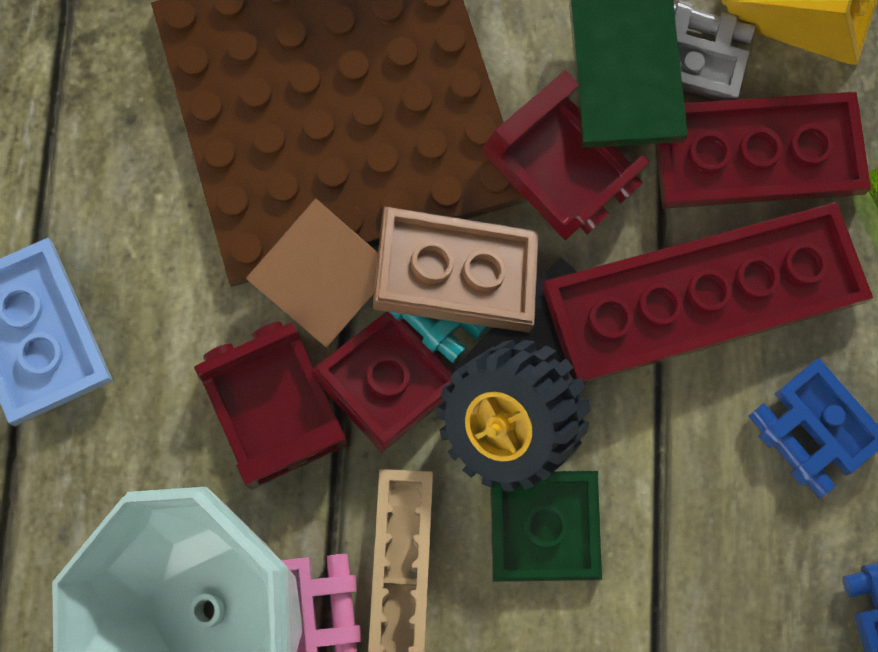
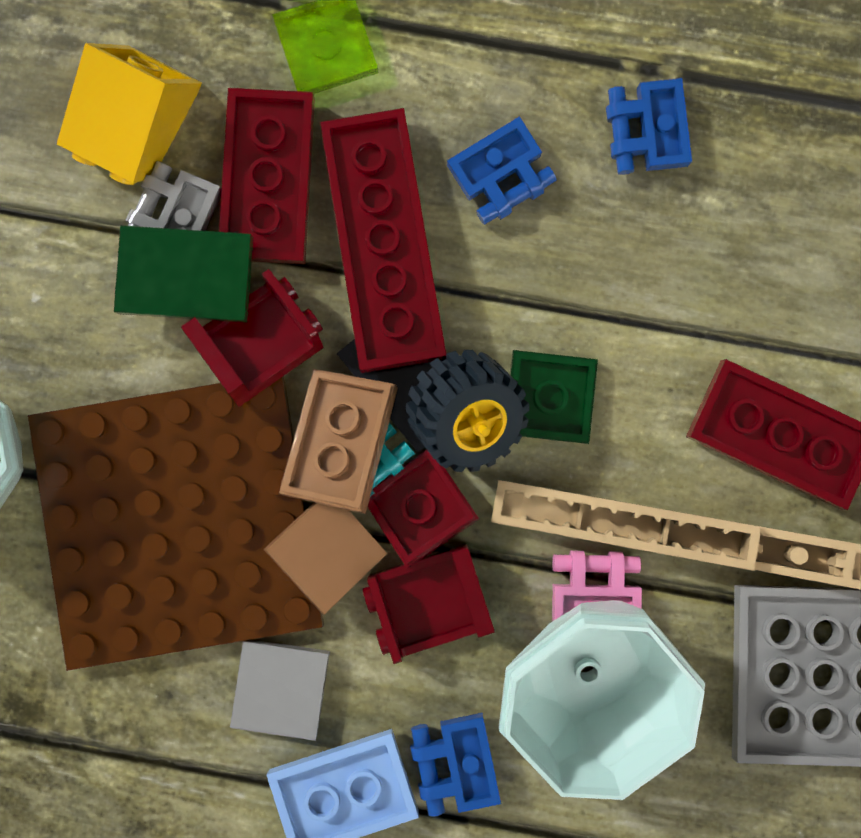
camera: 80 degrees left, 10 degrees up
none -> light grey tile [230,639,330,741]
none -> blue plate [410,713,501,816]

